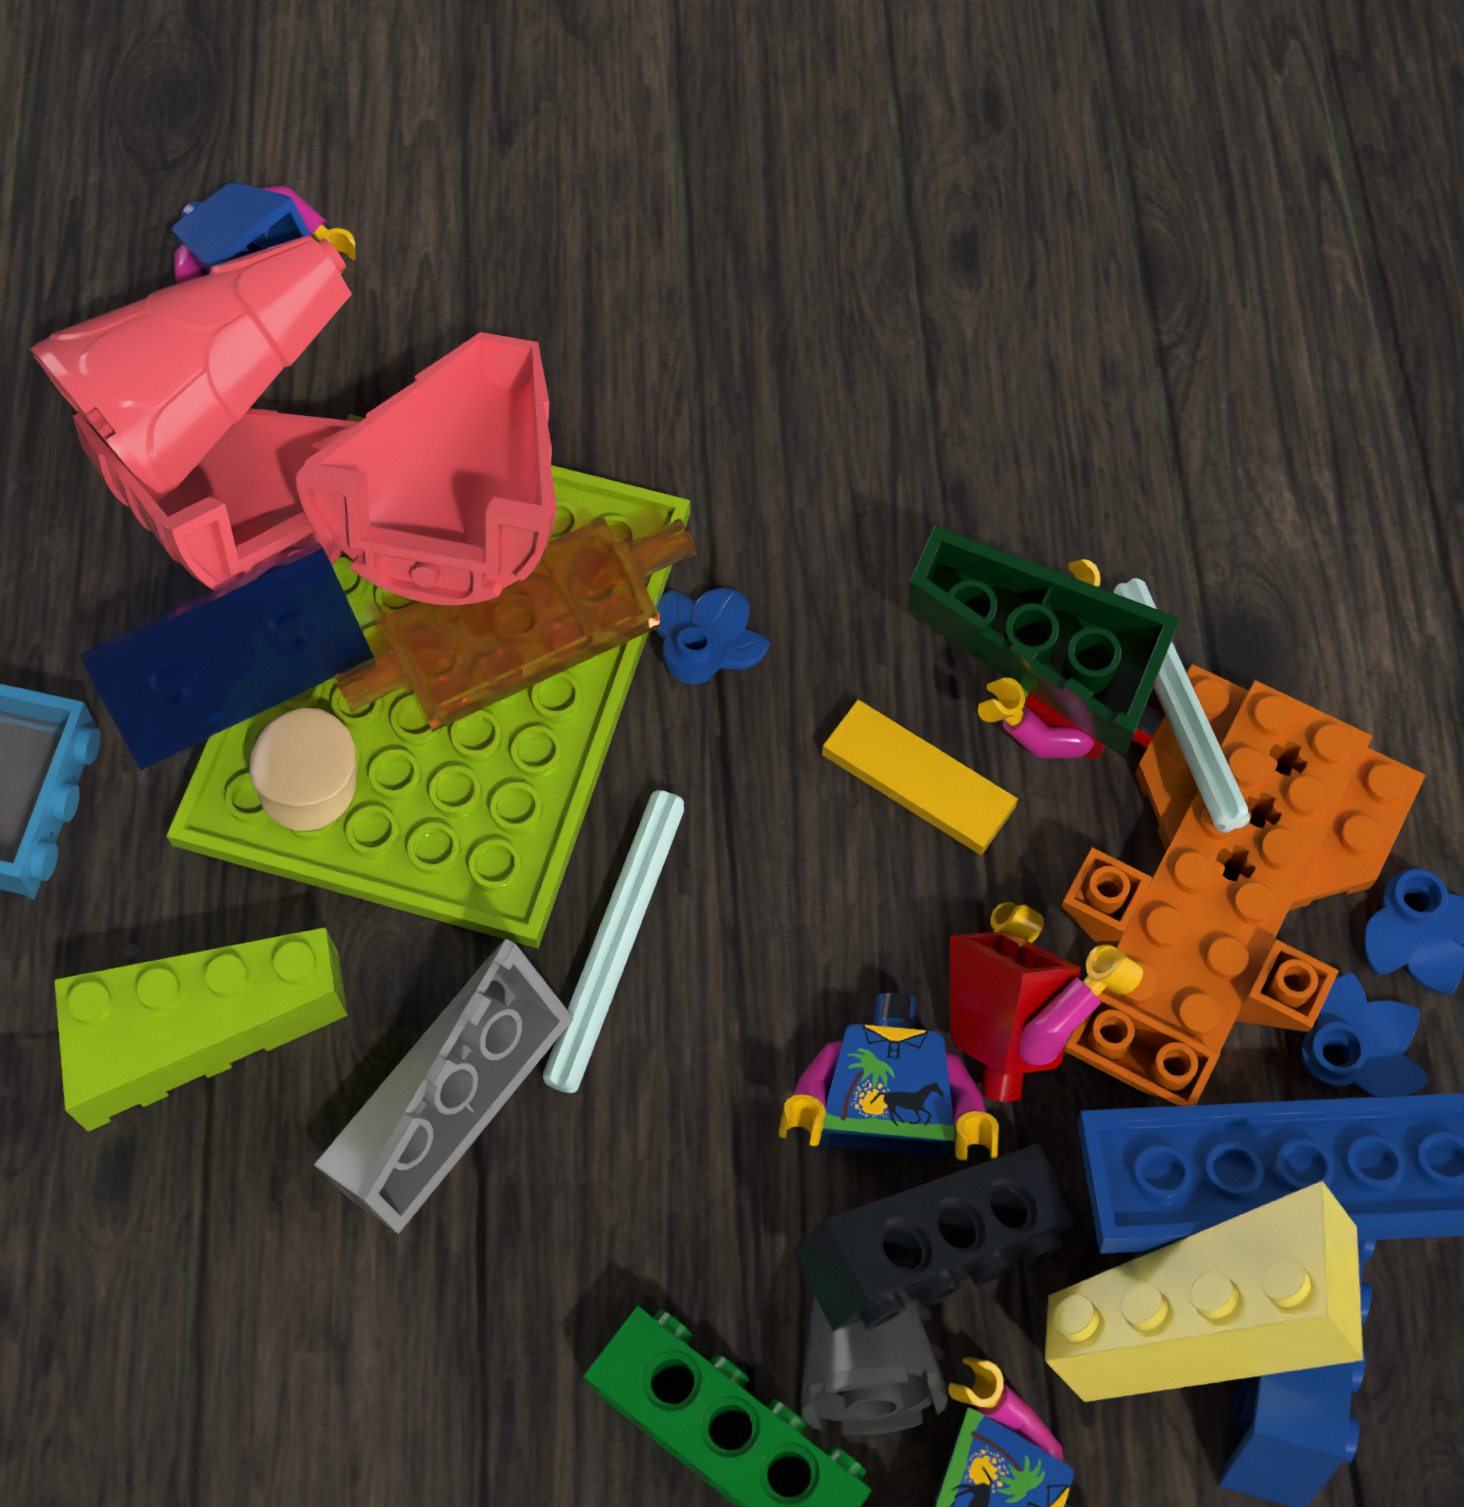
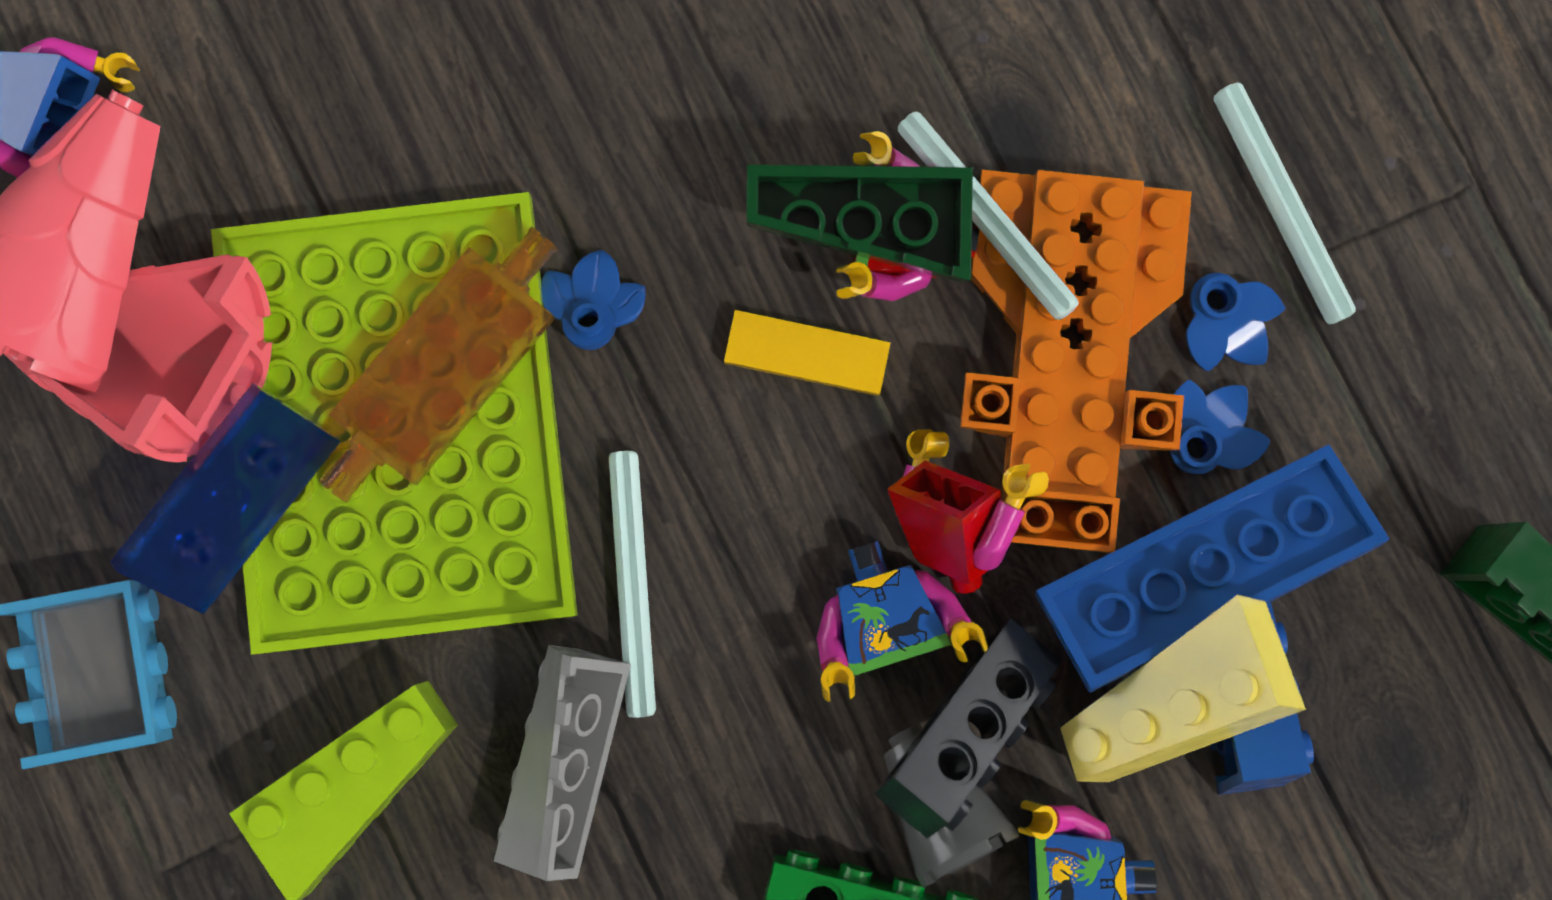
camera: 25 degrees left, 20 degrees up
tan piece [249,708,358,832] -> none
coral cone [295,332,557,605] -> none

